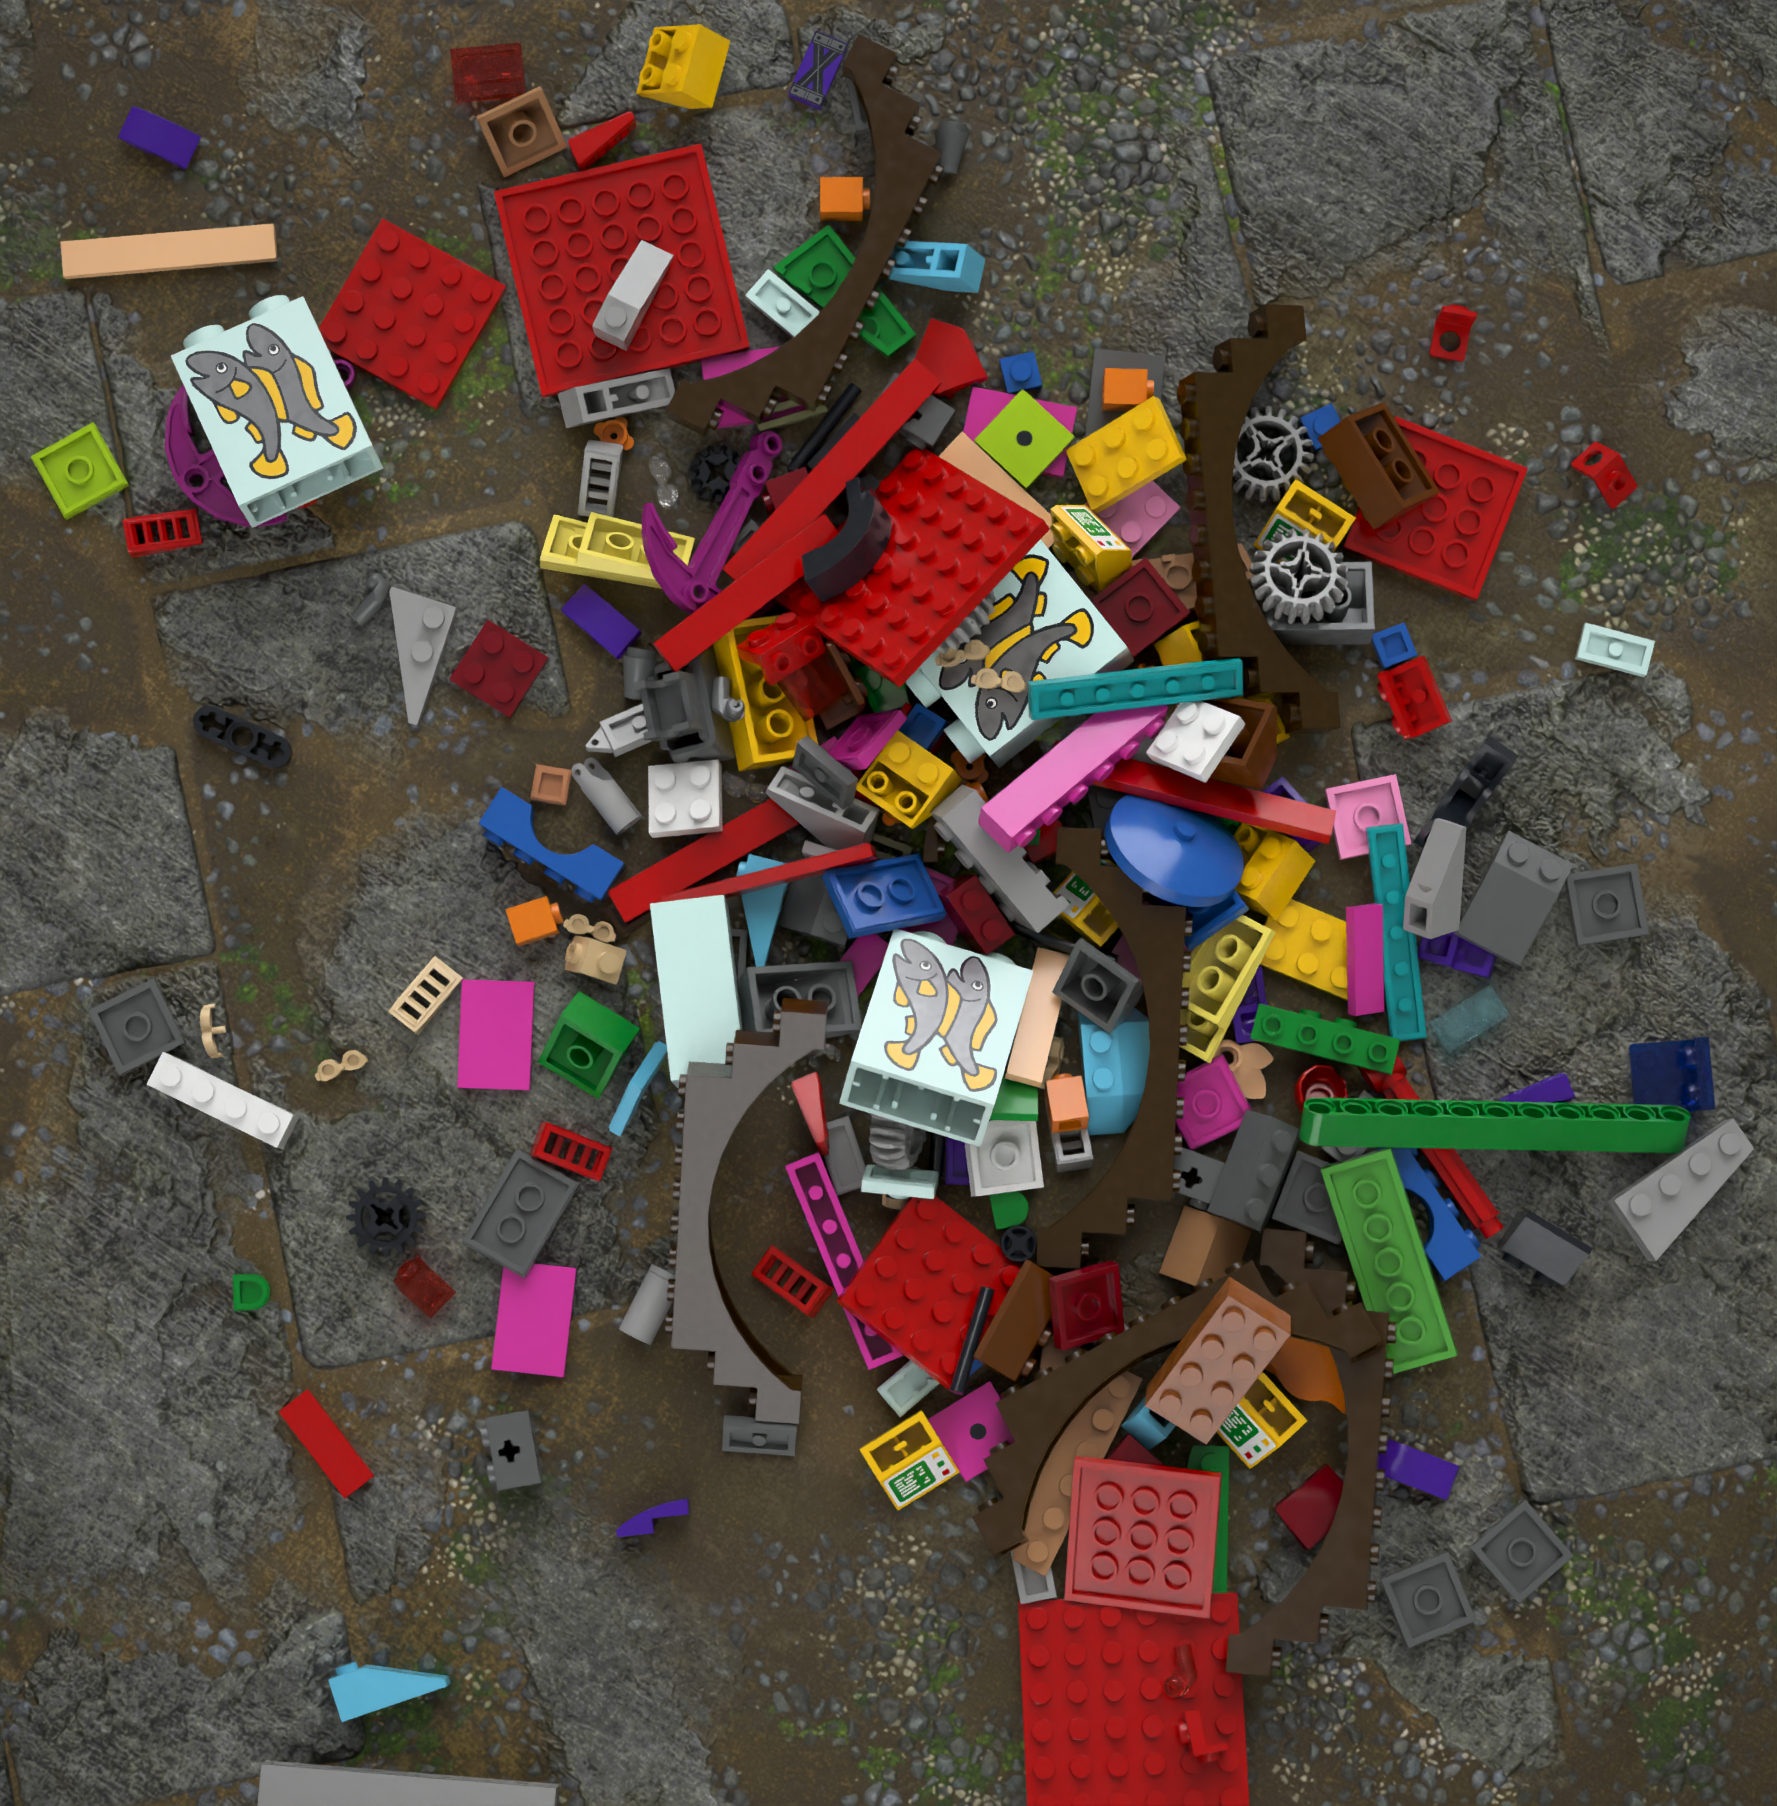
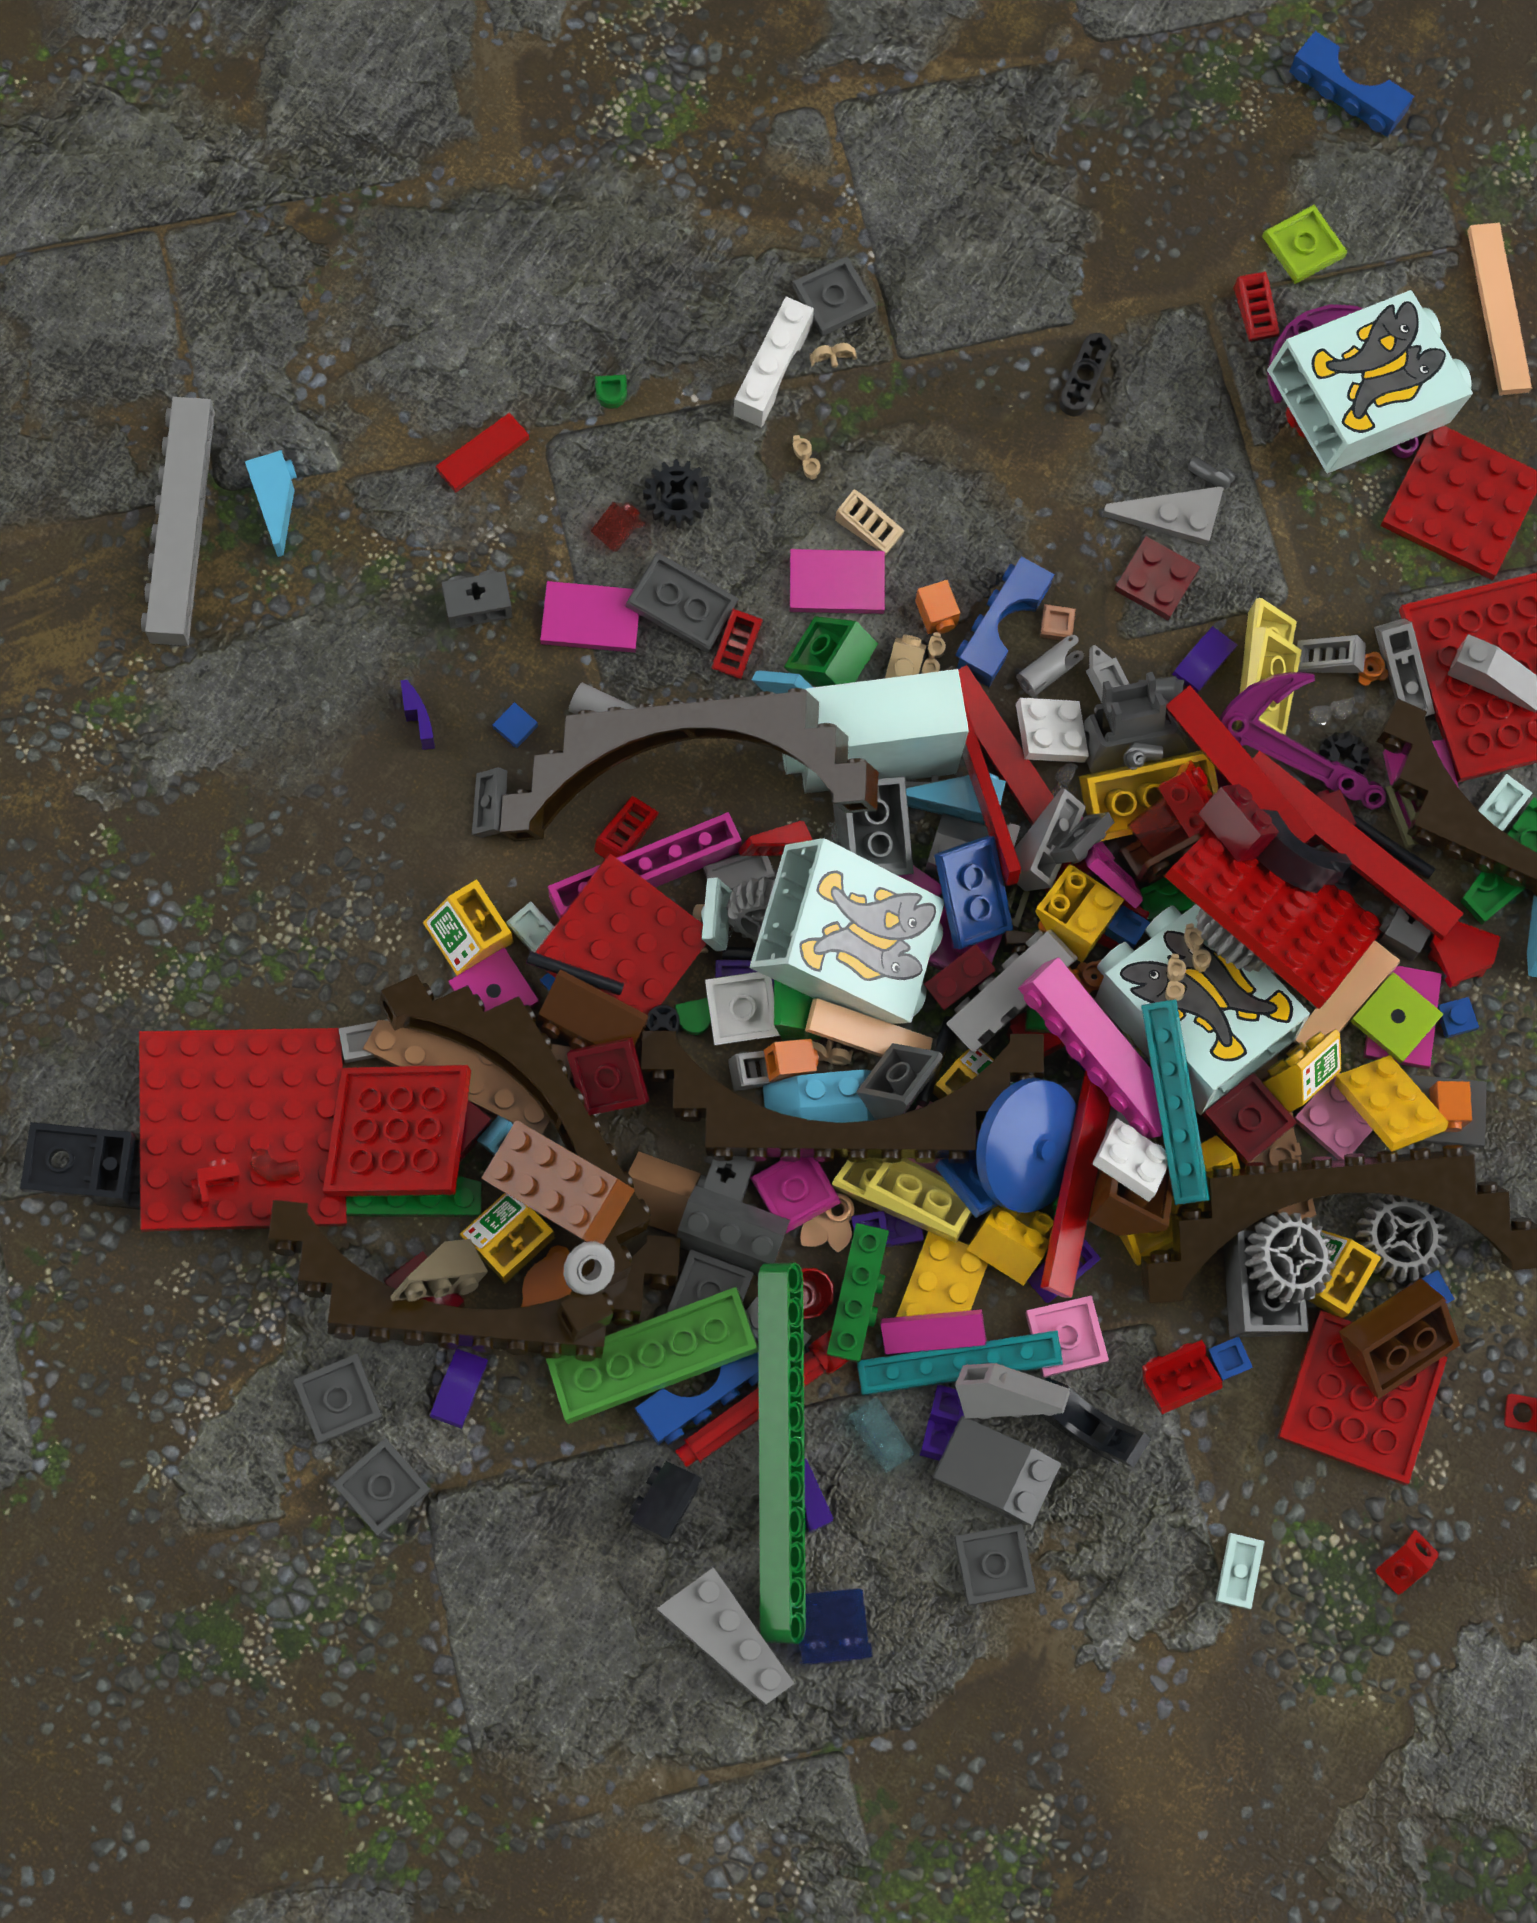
camera: 85 degrees right, 10 degrees down
none -> dark tan slope [390,1239,488,1301]
none -> blue tile [493,702,538,748]
none -> light grey piece [564,1241,614,1295]
none -> dark red brick [1198,784,1279,862]

